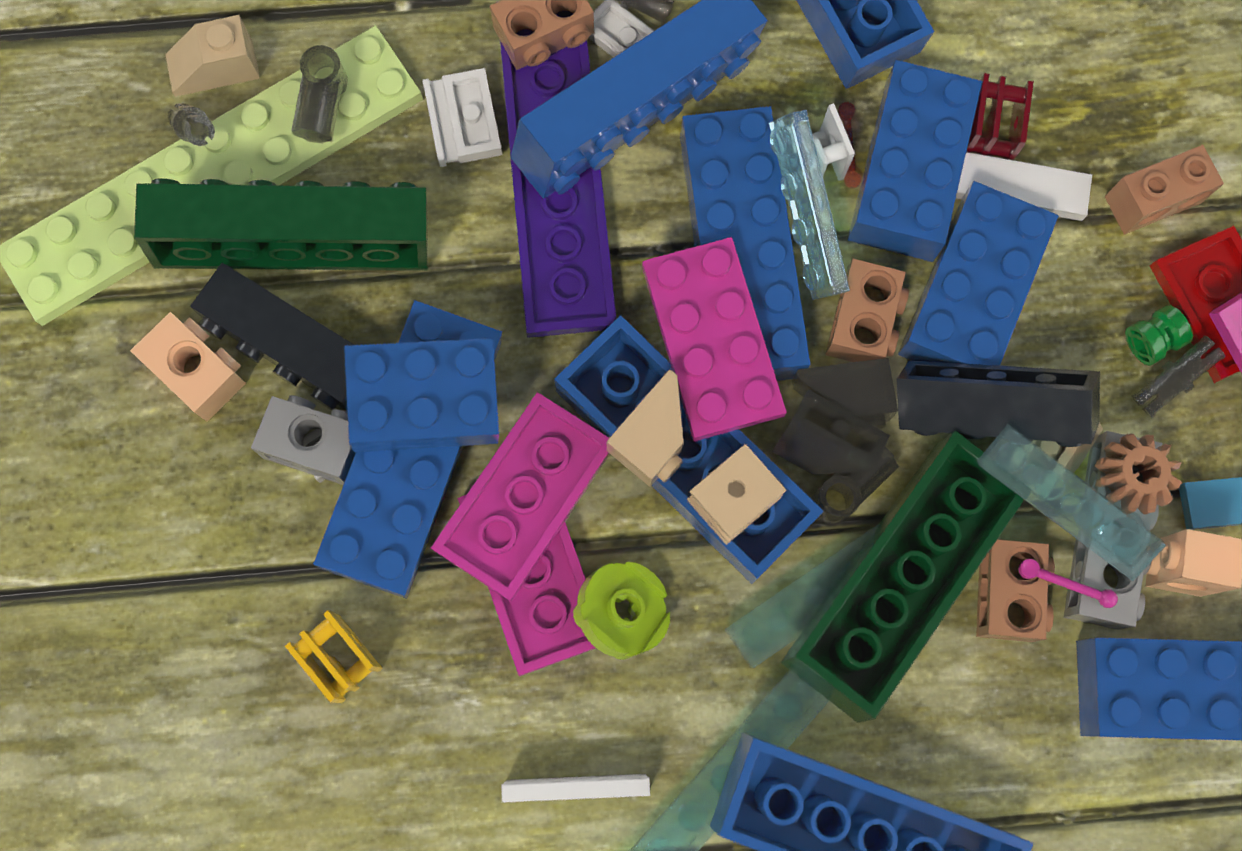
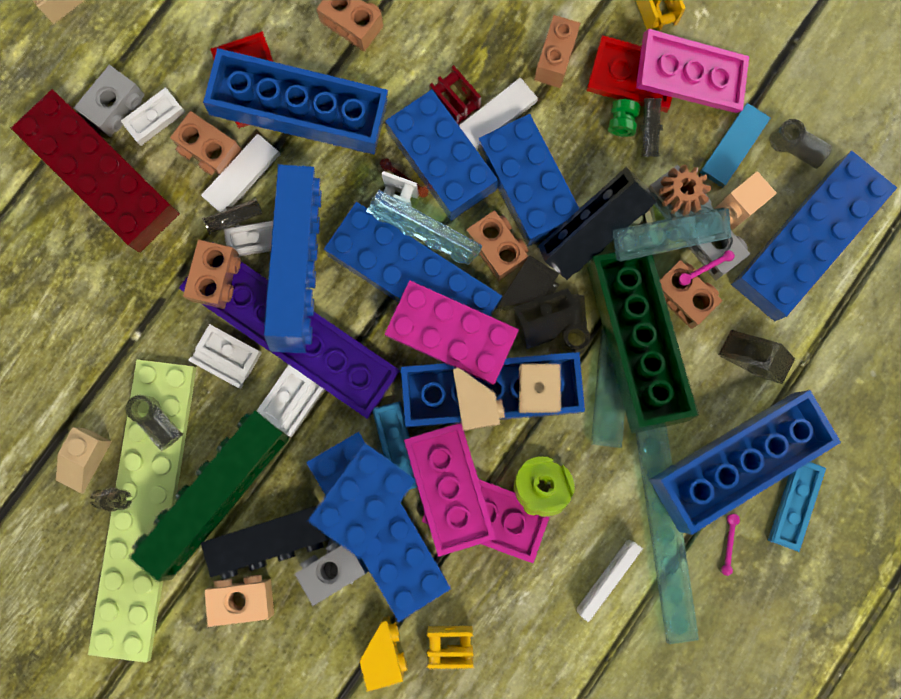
camera: 45 degrees left, 5 degrees up
none -> white plate [257,365,325,437]
none -> yellow slope [360,616,408,692]
none -> dark azure tile [373,401,418,490]
none -> clear smoke slope [718,330,795,384]

